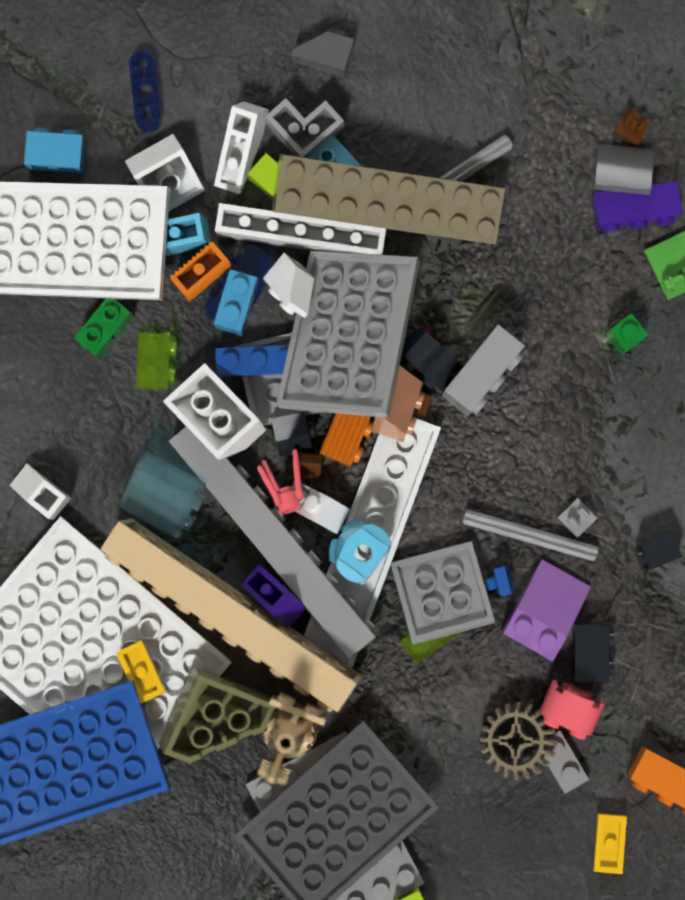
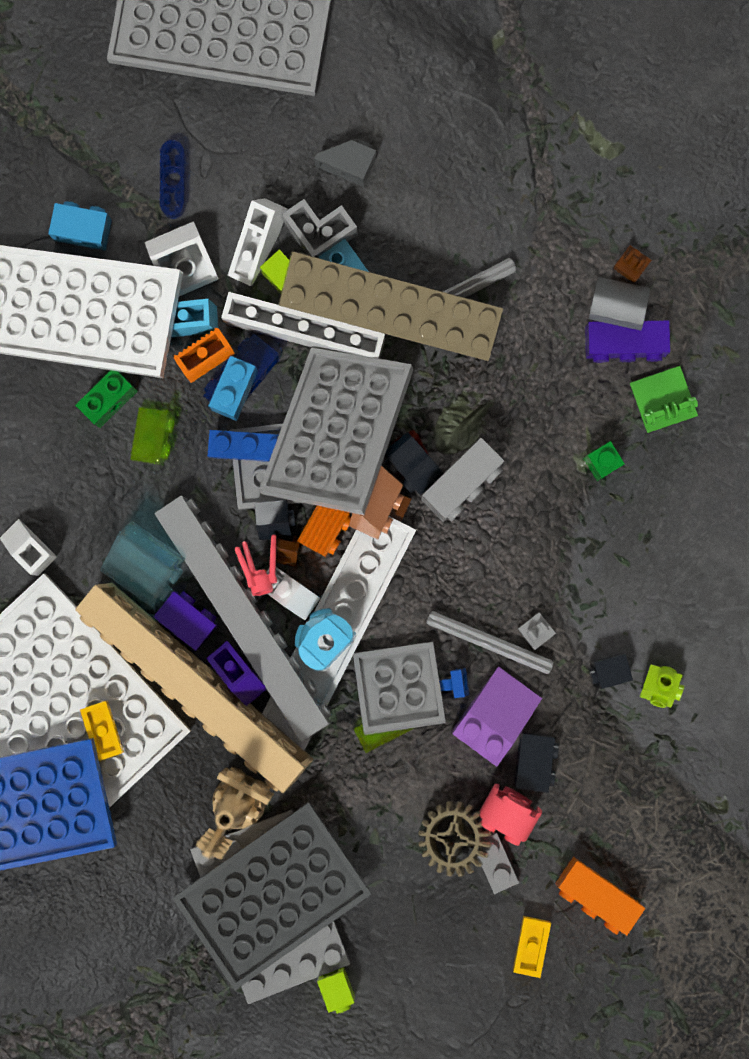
camera: 10 degrees right, 0 degrees up
olive brick [159,666,276,763] -> none
white slope [163,363,266,460] -> none
white slope [263,253,314,318] -> none
none -> dark purple brick [154,591,219,651]

